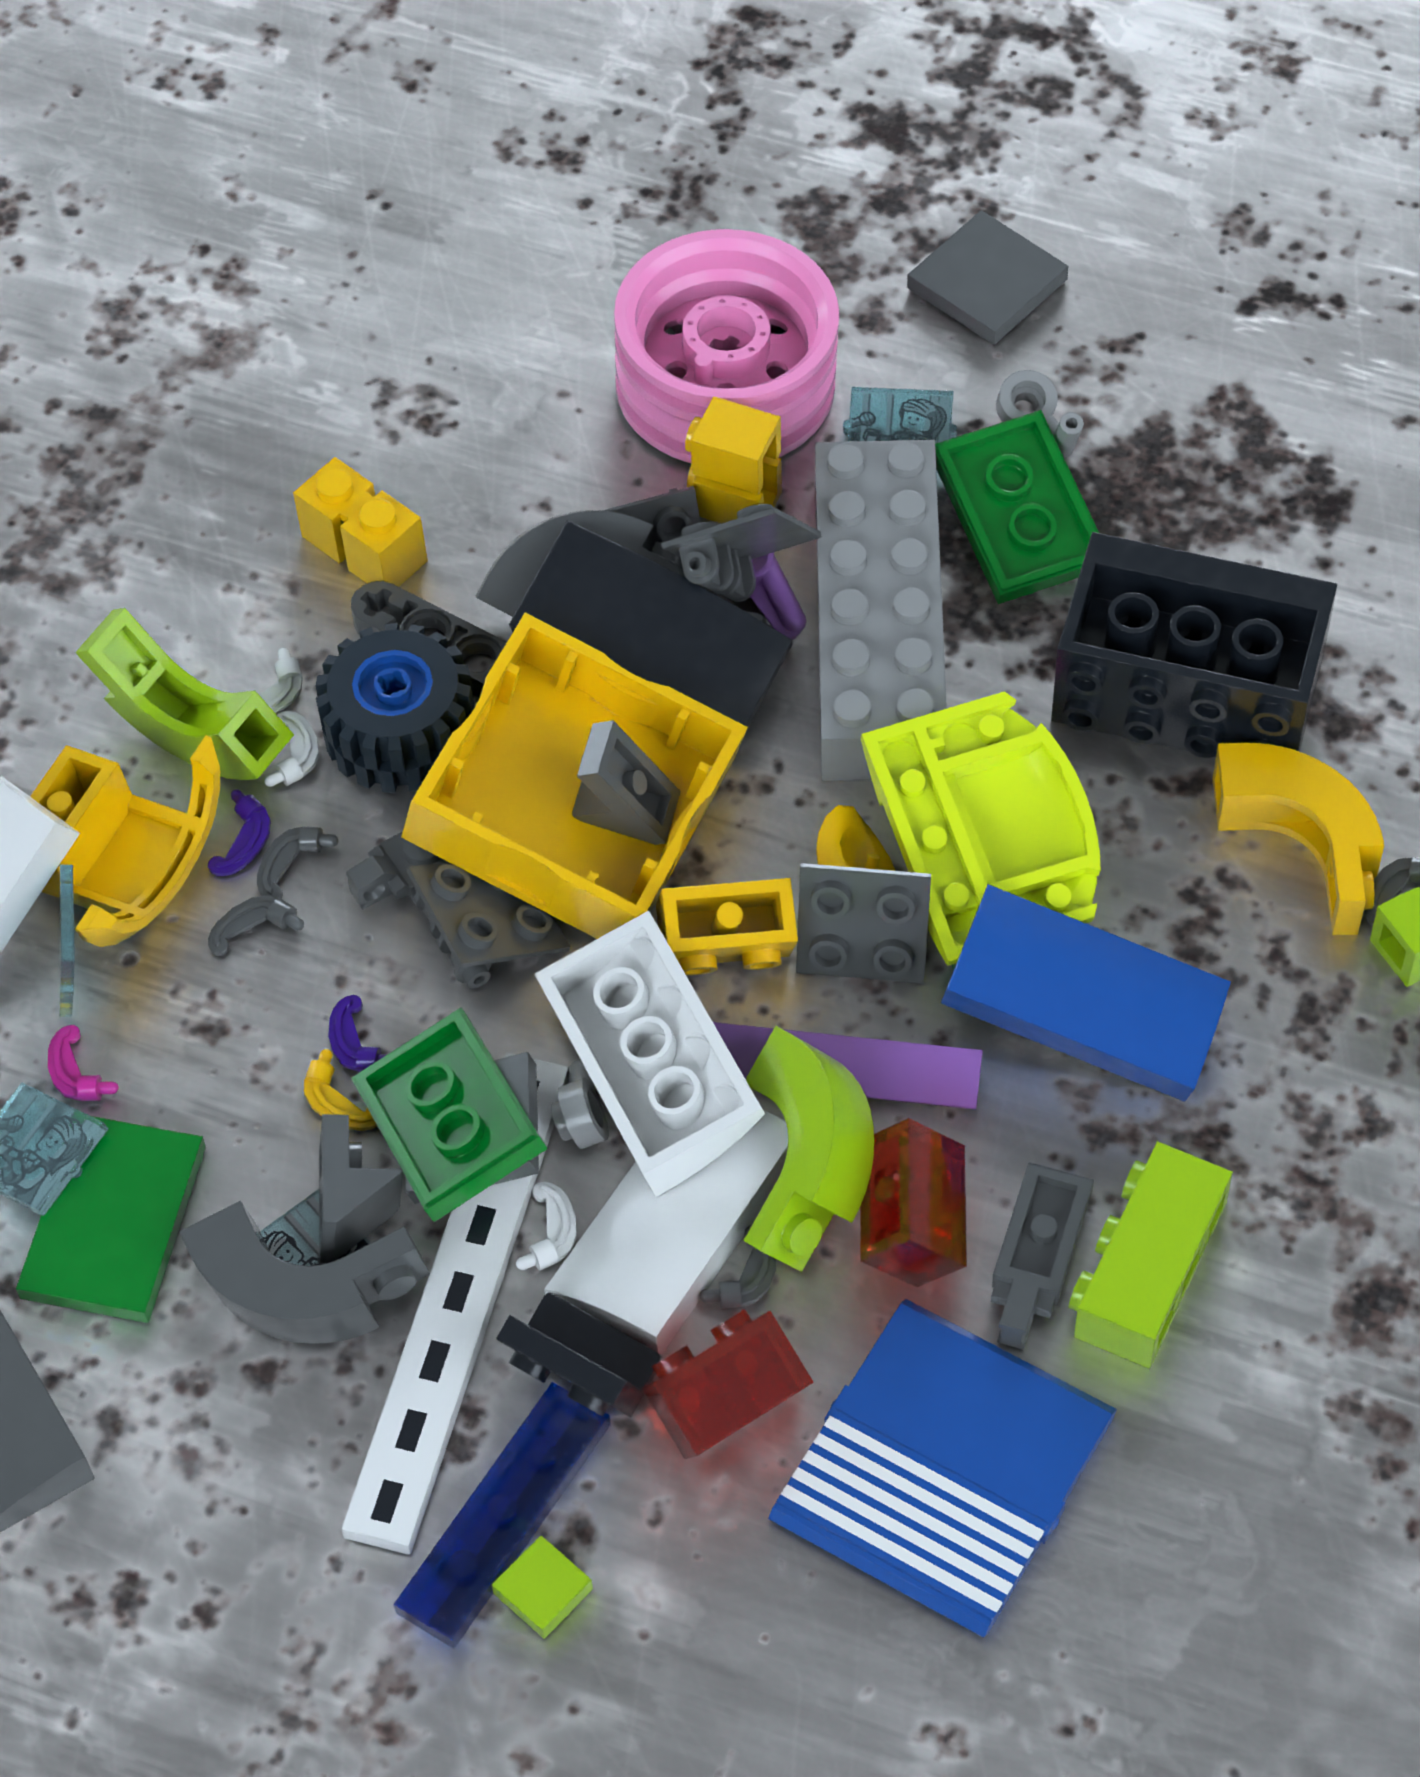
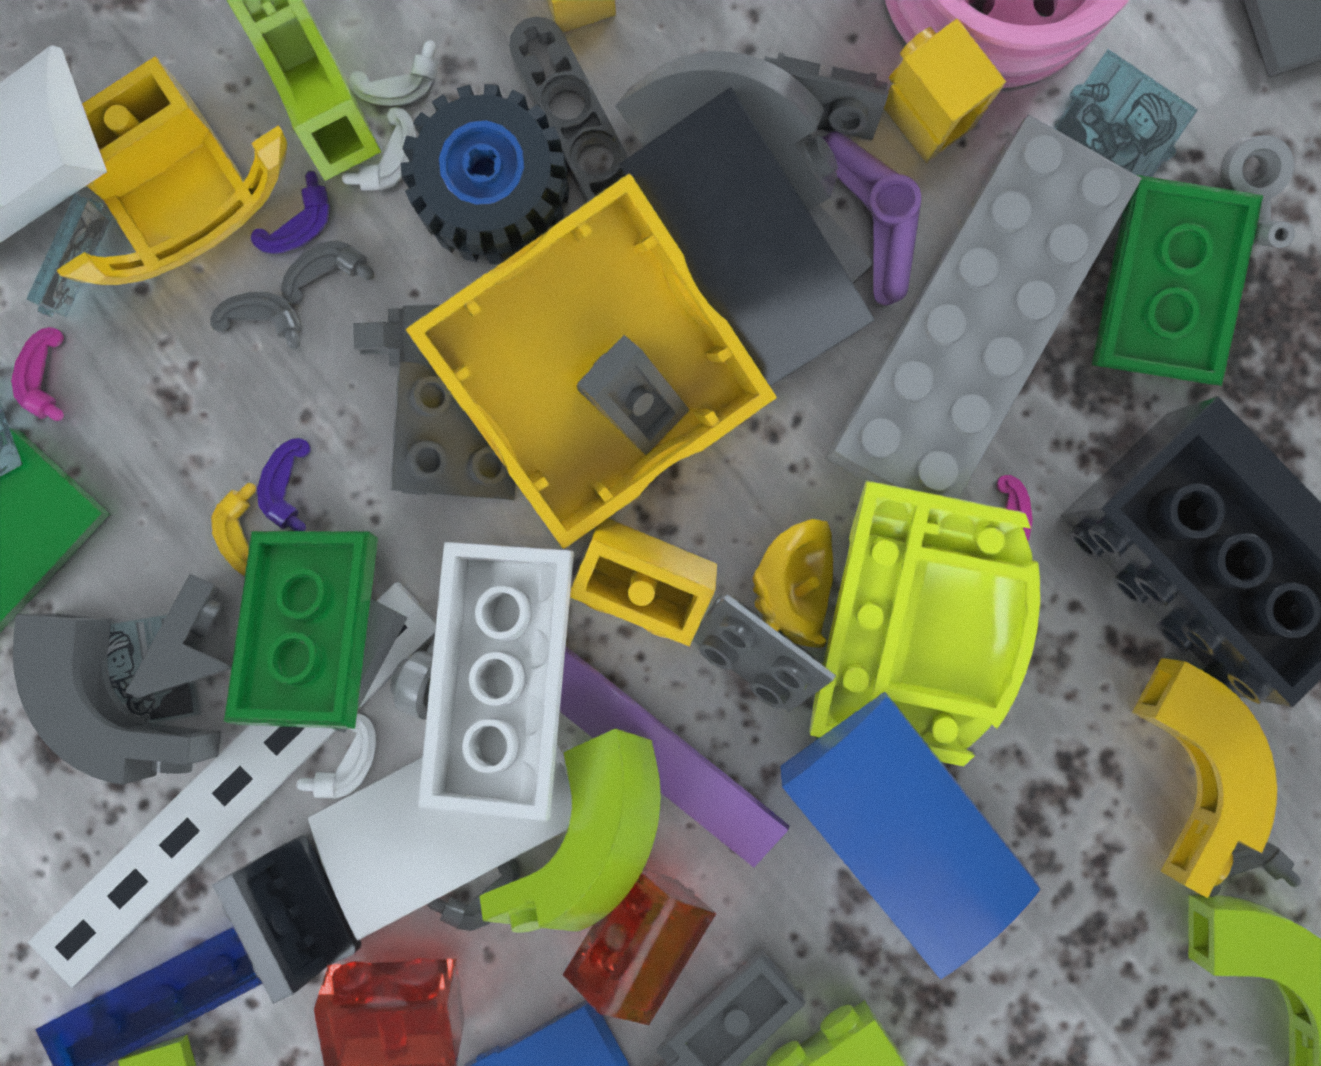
camera: 25 degrees right, 30 degrees up
dark grey hinge [661,504,821,602] -> none

